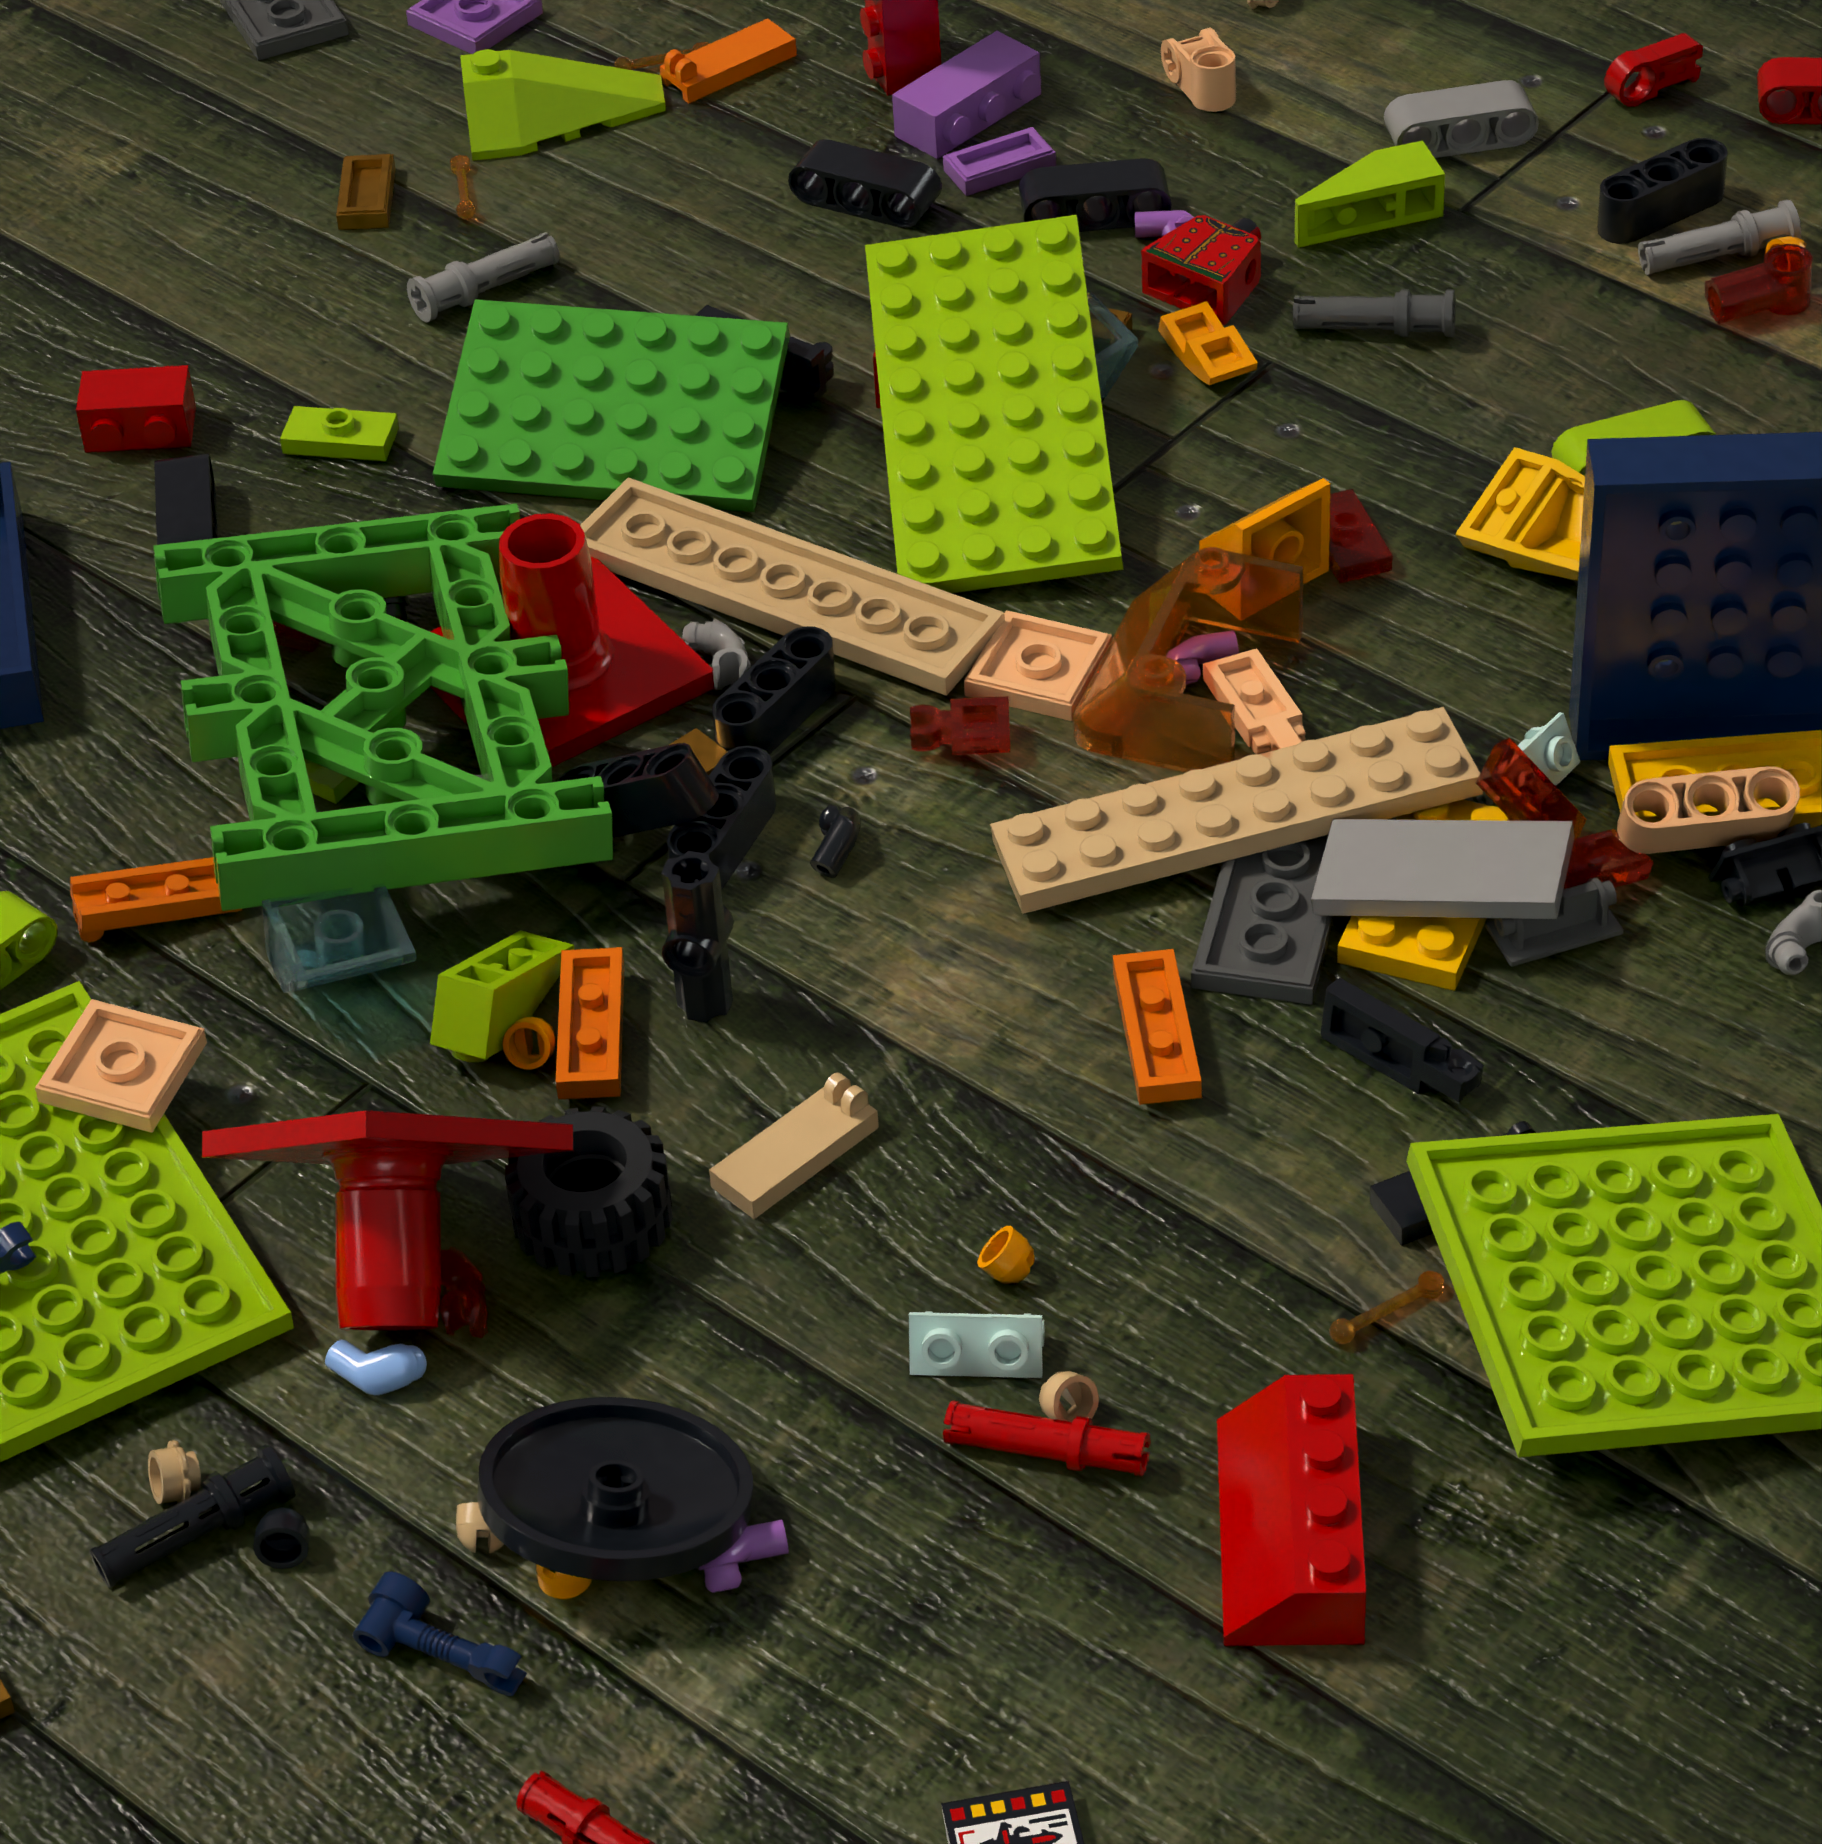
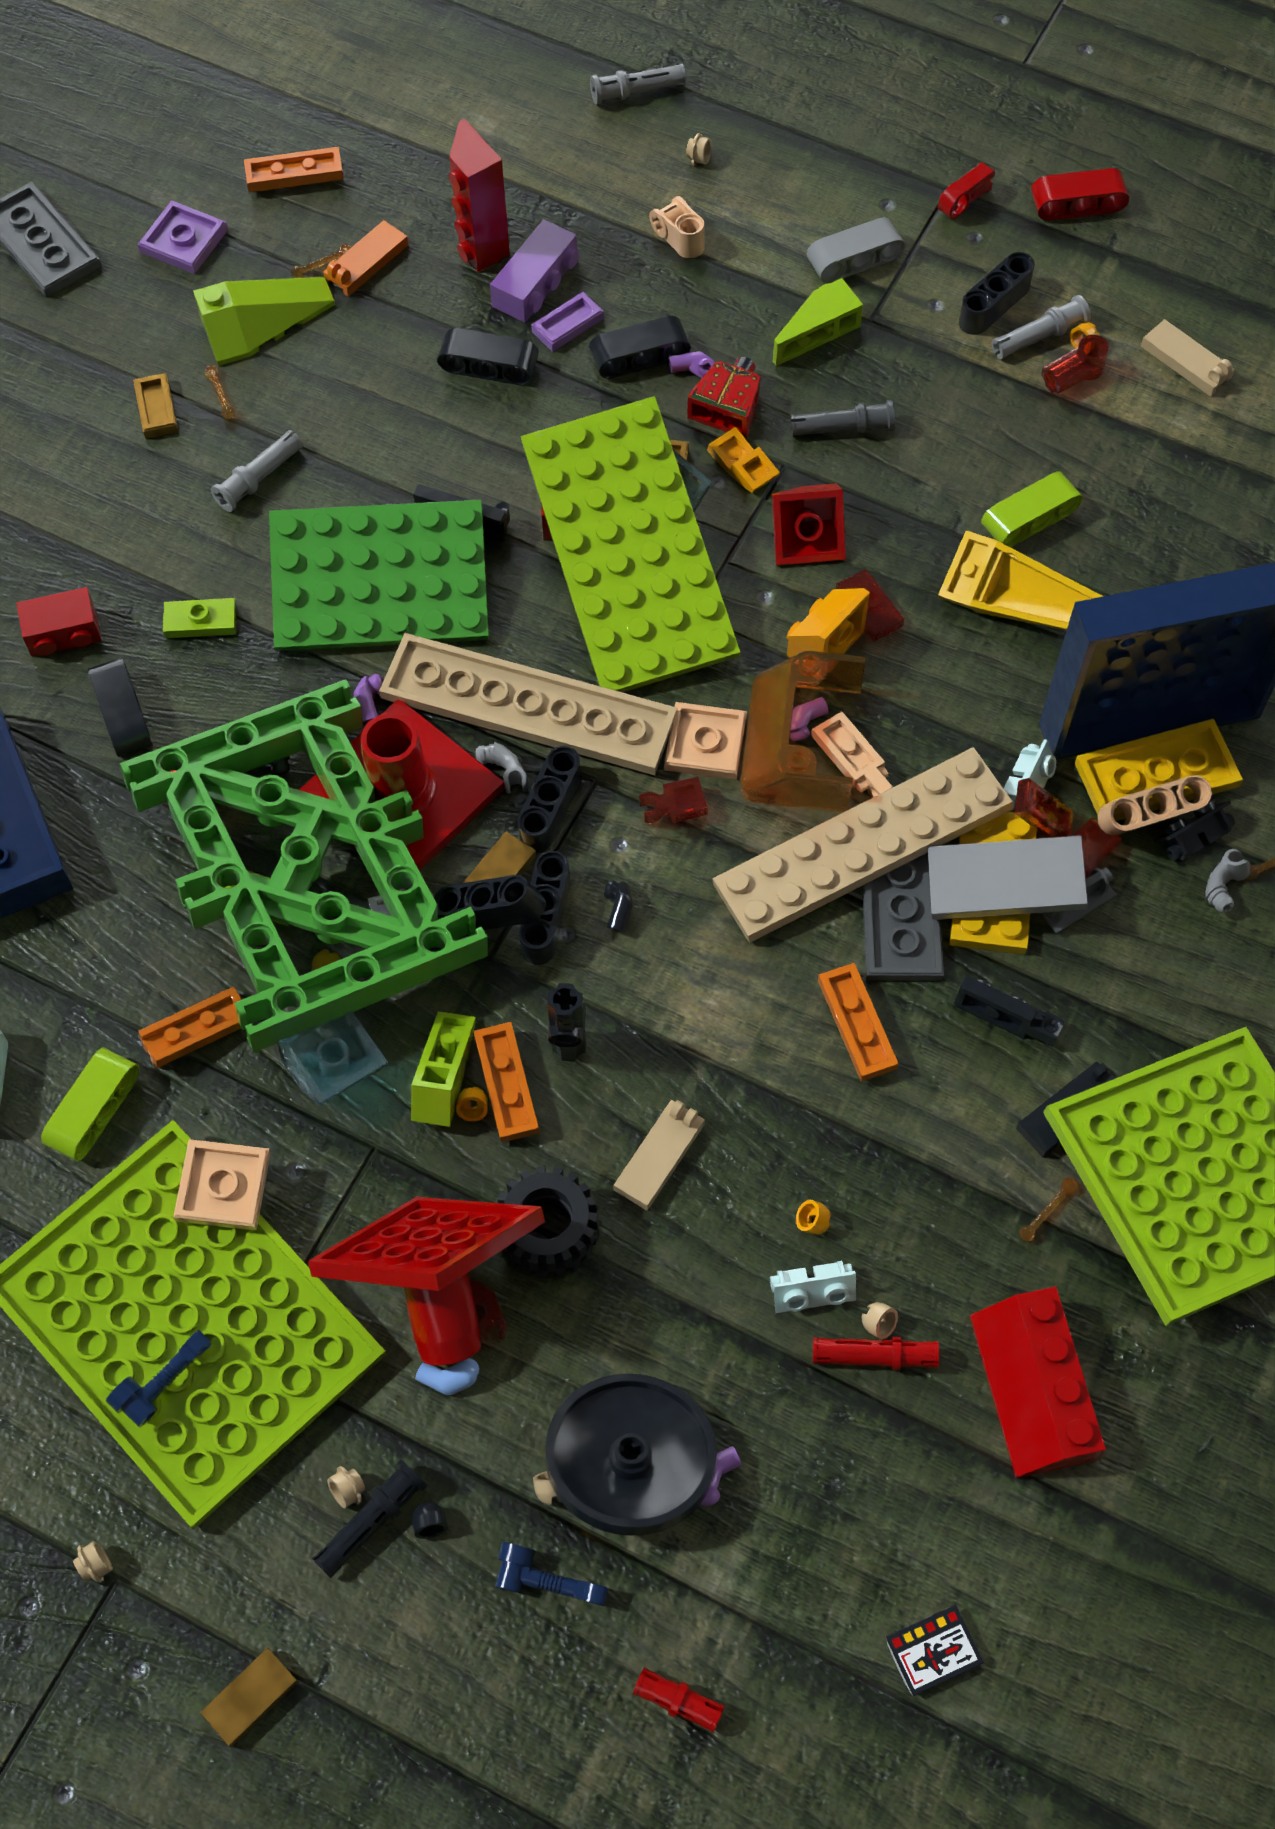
camera: 15 degrees left, 20 degrees up
none -> red slope [772,483,846,565]

